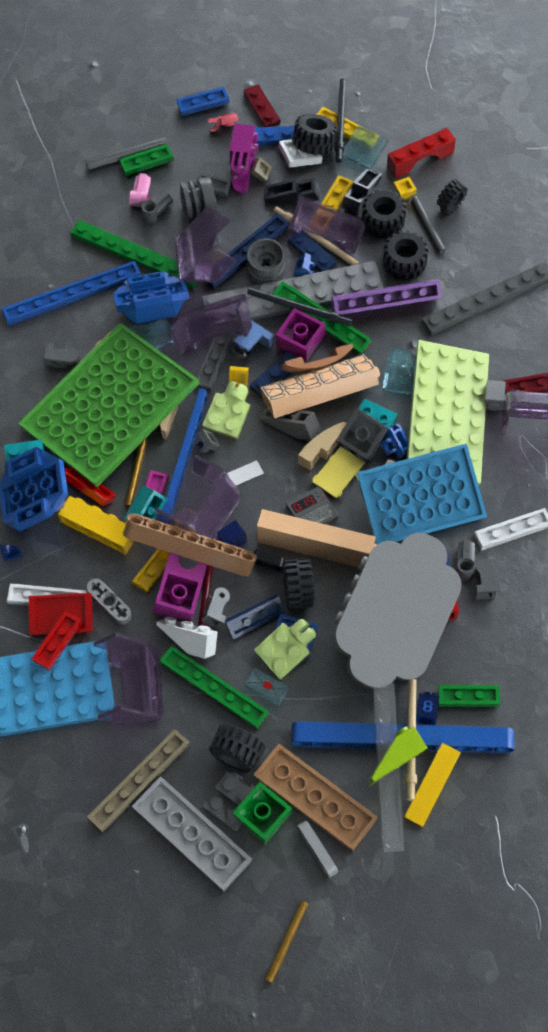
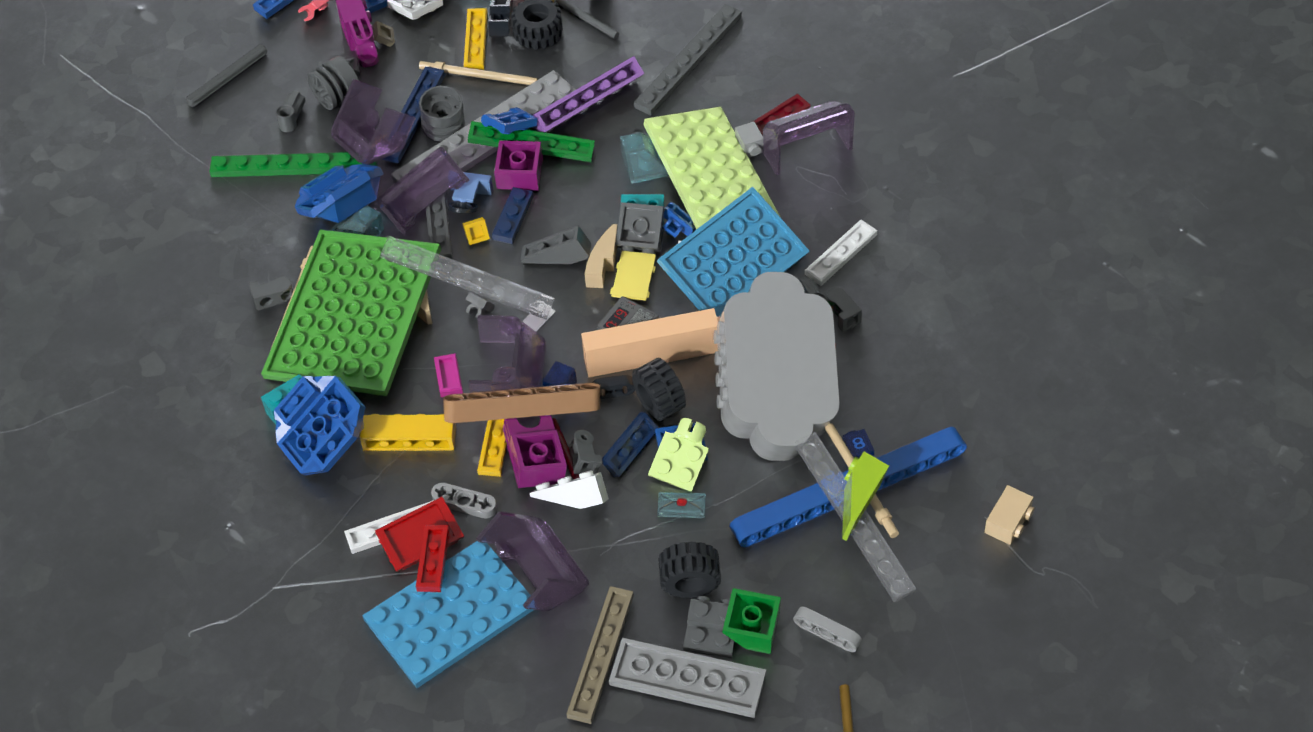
camera: 25 degrees left, 10 degrees down
clear blue tile [0,545,23,560] -> none
blue tile [1,261,141,326] -> none
red plate [65,466,117,507] -> none
green plate [119,144,174,176] -> none
teal brick [124,485,168,520] -> none
pearl gold bar [125,439,147,508] -> none
bright pink piece [129,174,151,207] -> none
blue tile [160,389,207,525] -> none
green plate [160,646,269,730] -> none
yellowish green plate [202,381,251,439] -> none
black bar [247,287,352,327] -> none
medium nougat plate [253,743,378,852] -> none
light nougat brick [260,354,380,418] -> none
black slope [264,178,320,204] -> none
nougat slope [280,344,353,373] -> none
clear purple windscreen [288,195,365,254] -> none
dark blue plate [288,229,337,272] -> none
blue tile [294,253,315,277] -> none
black tyre [383,231,428,280] -> none
yellow tile [404,743,461,827] -> none
green plate [438,685,500,707] -> none
none -> clear plate [380,236,554,320]
none -> blue plate [481,107,538,134]
none -> tan brick [984,485,1035,545]

